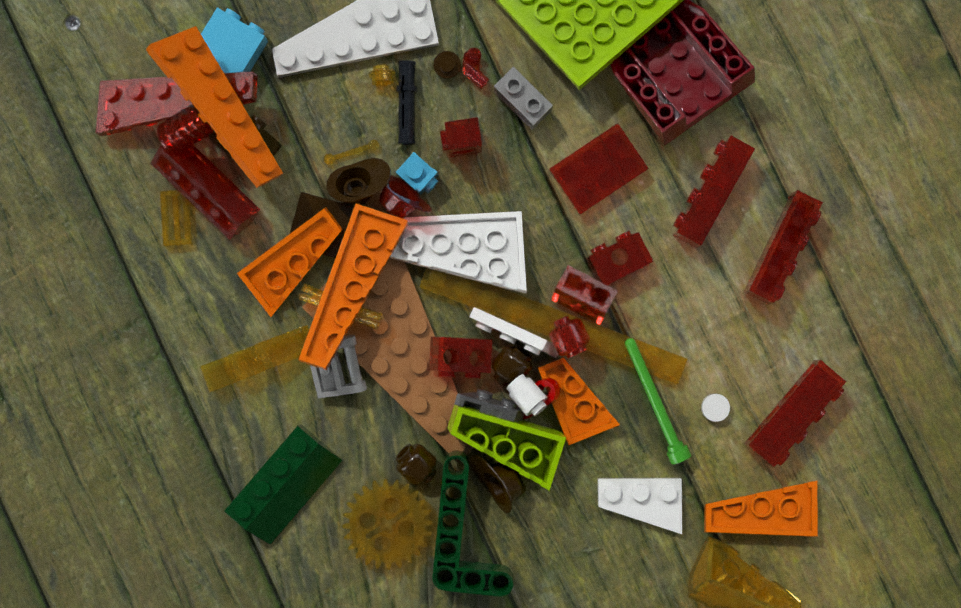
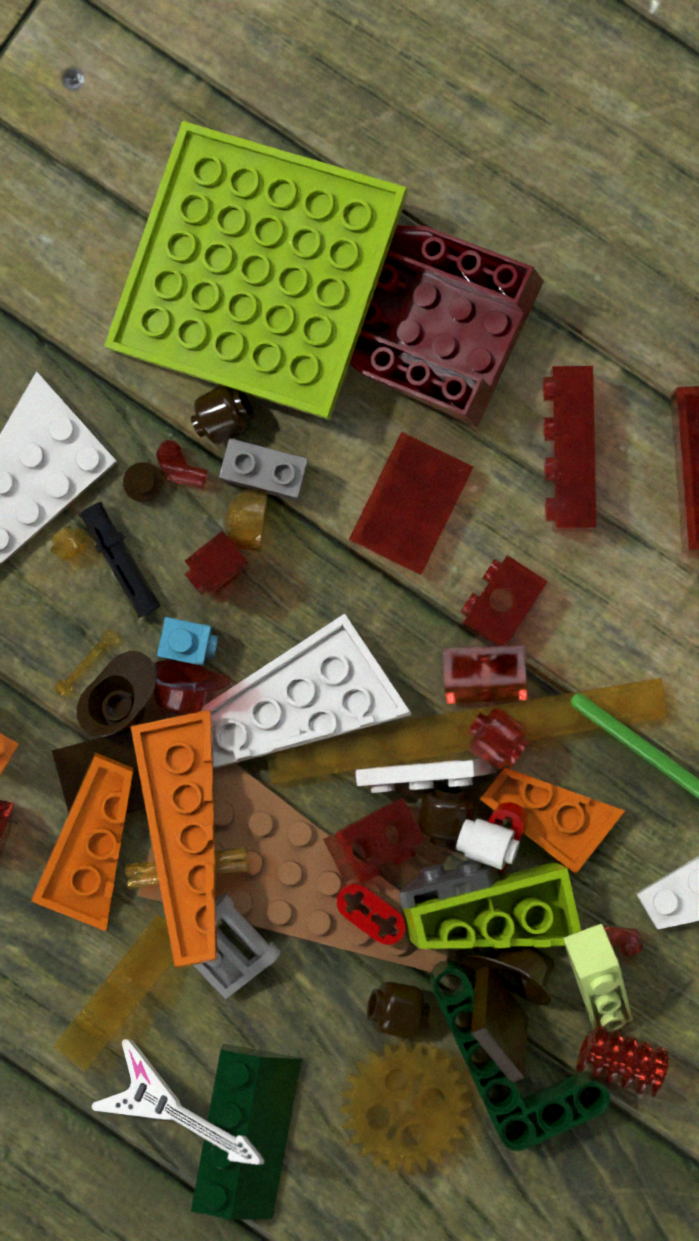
camera: 30 degrees left, 0 degrees up
none -> white piece [92,1039,264,1165]
none -> dark brown head [191,386,253,444]
none -> clear yellow hair [225,489,267,552]
none -> red beam [337,883,406,945]
none -> dark brown tile [471,966,528,1082]
none -> yellowish green slope [563,924,633,1034]
none -> clear red piece [576,1025,669,1098]
none -> clear red arm [604,926,643,956]

